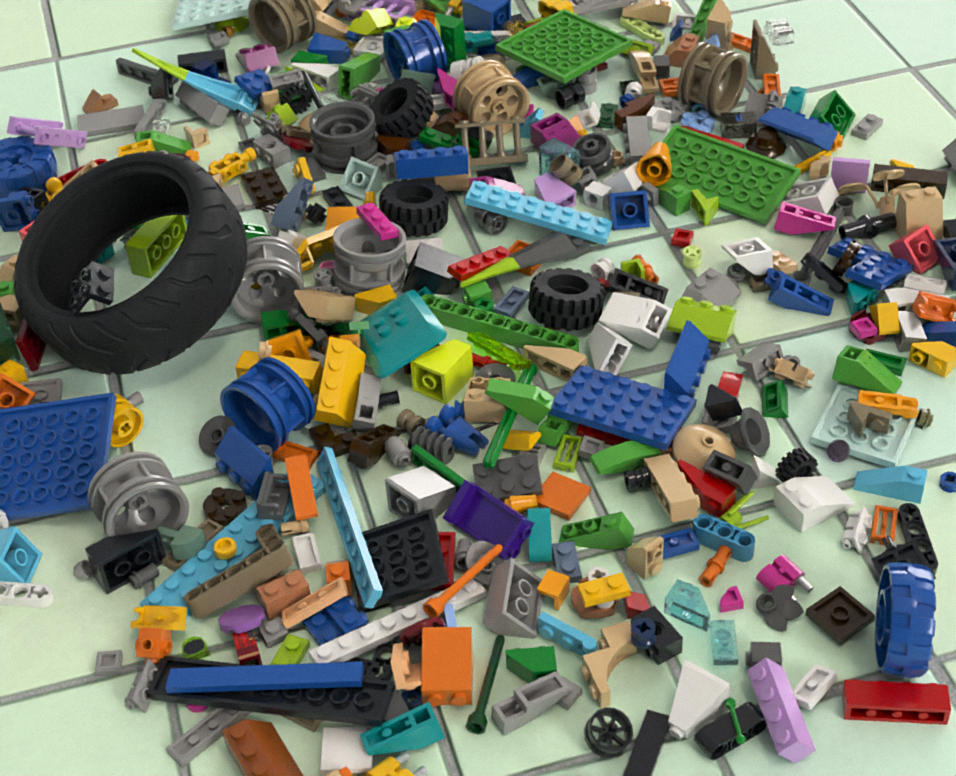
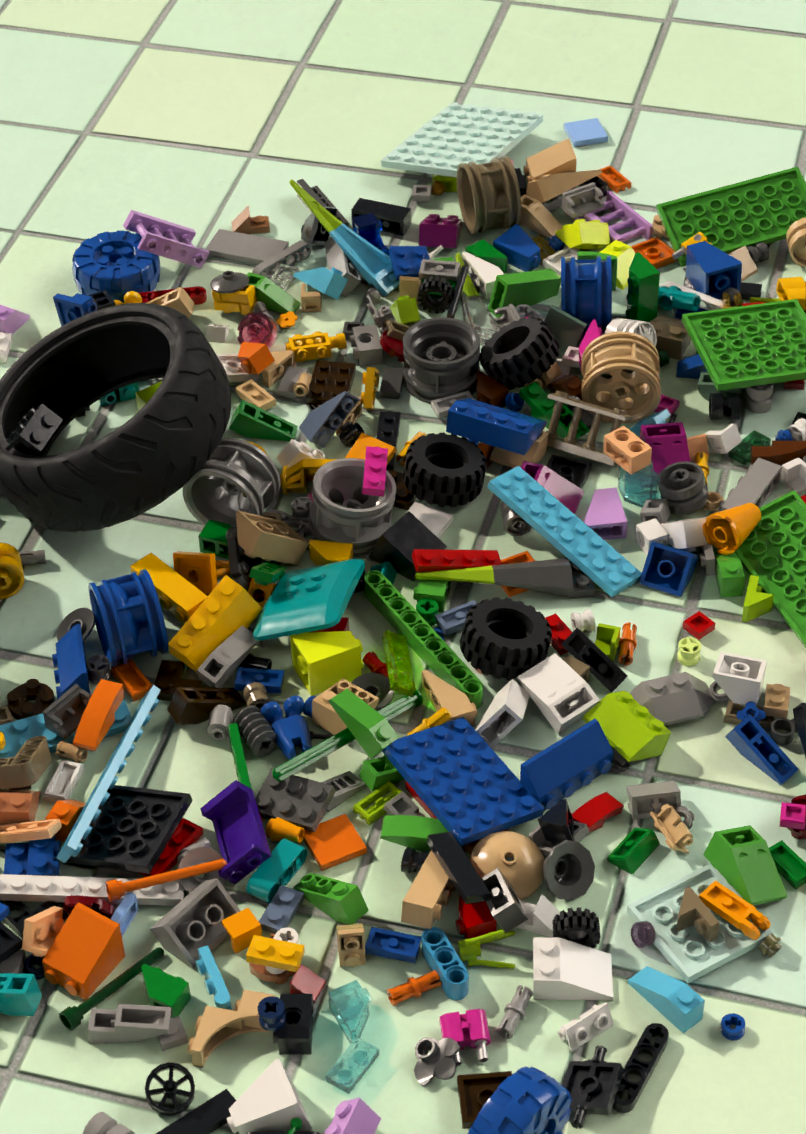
camera: 30 degrees right, 0 degrees up
tan plate [258,340,272,358] -> none
light aqua slope [339,157,383,200] -> none
light grey slope [385,466,456,519] -> none
yellow slope [494,429,541,451] -> none
dark tan wheel [549,153,583,187] -> none
dark pink tile [720,585,744,613] -> none
dark grey brick [745,642,782,668] -> none
orange tile [870,505,898,545] -> none
none -> dark grey dish [210,271,249,293]
none -> blue plate [234,667,284,693]
none -> medium azure slope [293,267,348,300]
none -> tan pin [293,372,312,397]
none -> yellow axle [407,707,451,736]
none -> black tile [427,832,490,904]
none -> light grey pin [497,985,533,1039]
none -> light nougat brick [603,426,652,474]

